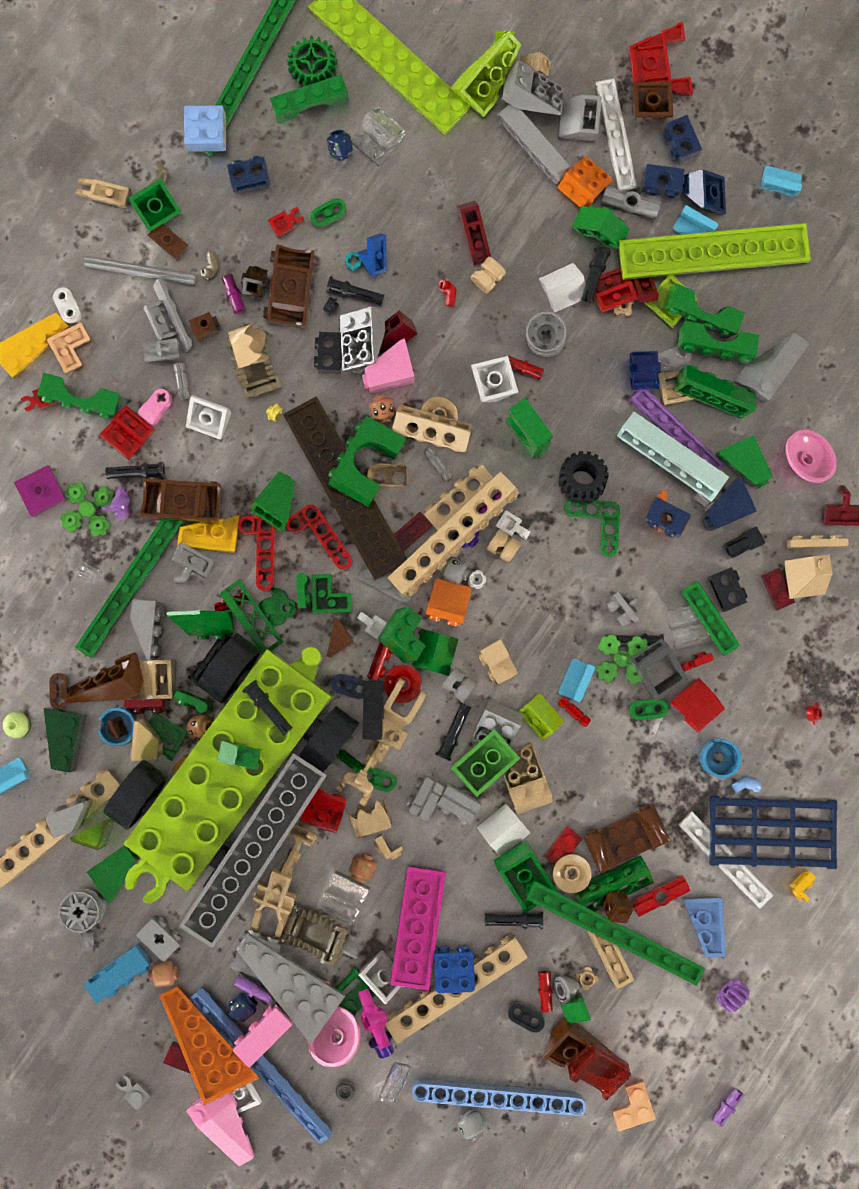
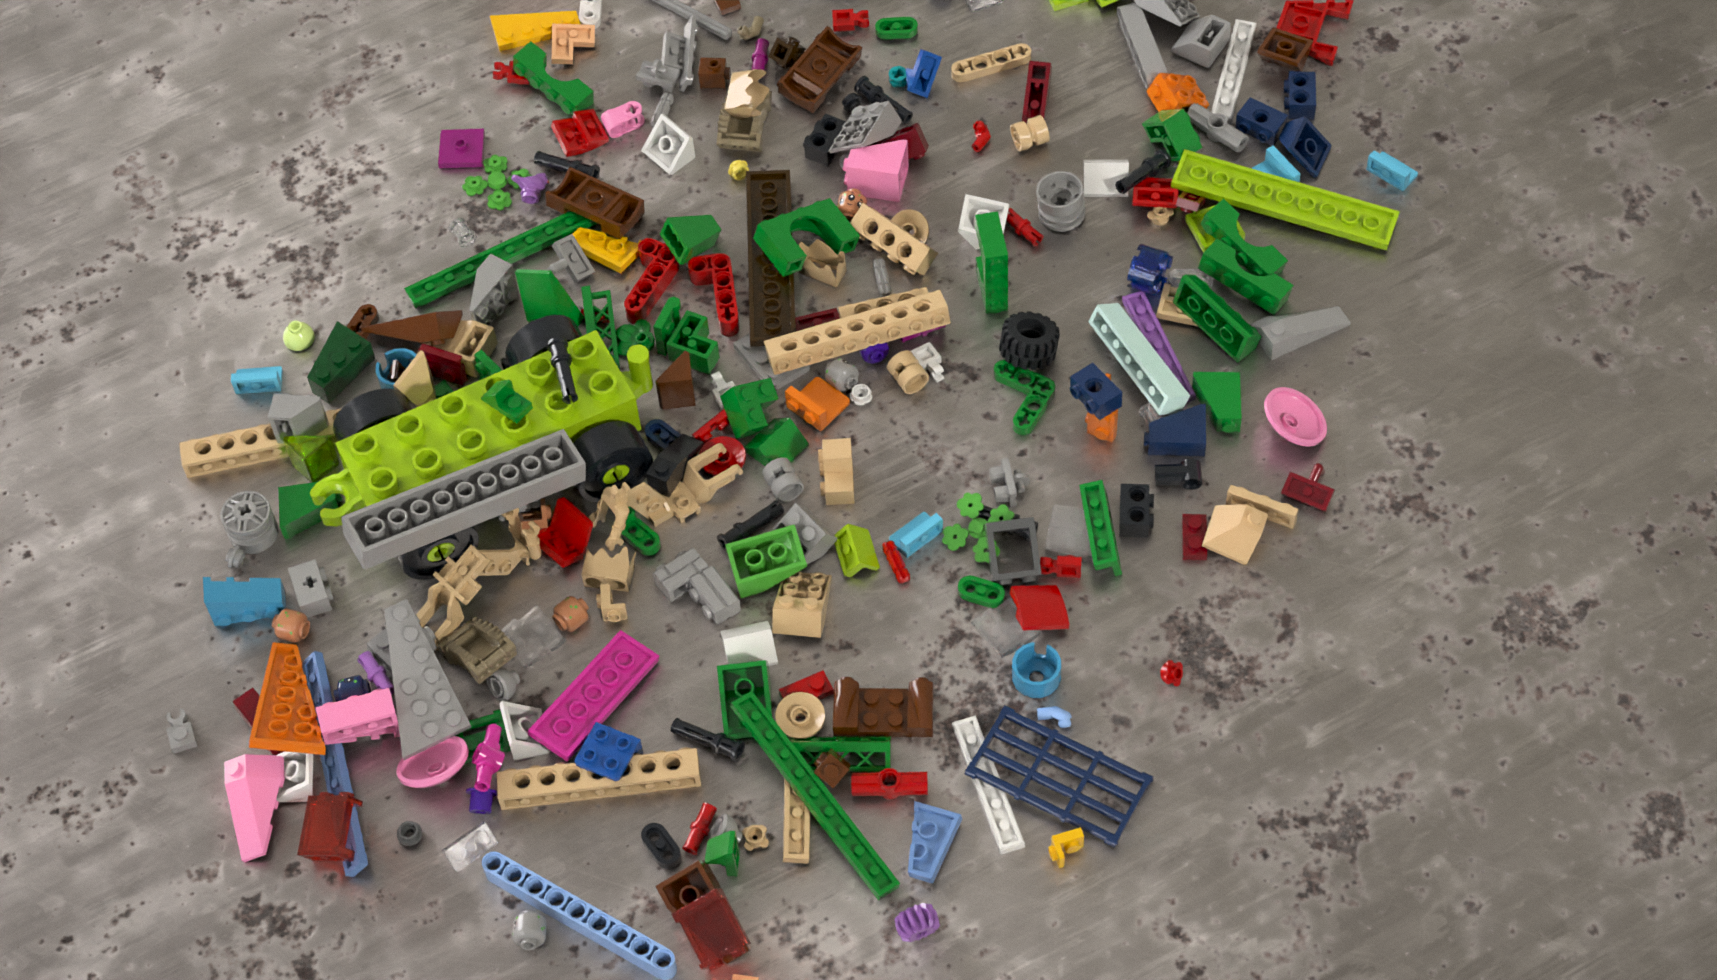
camera: 30 degrees right, 30 degrees down
none -> clear red panel [297,792,363,861]
none -> tan beam [951,43,1031,83]

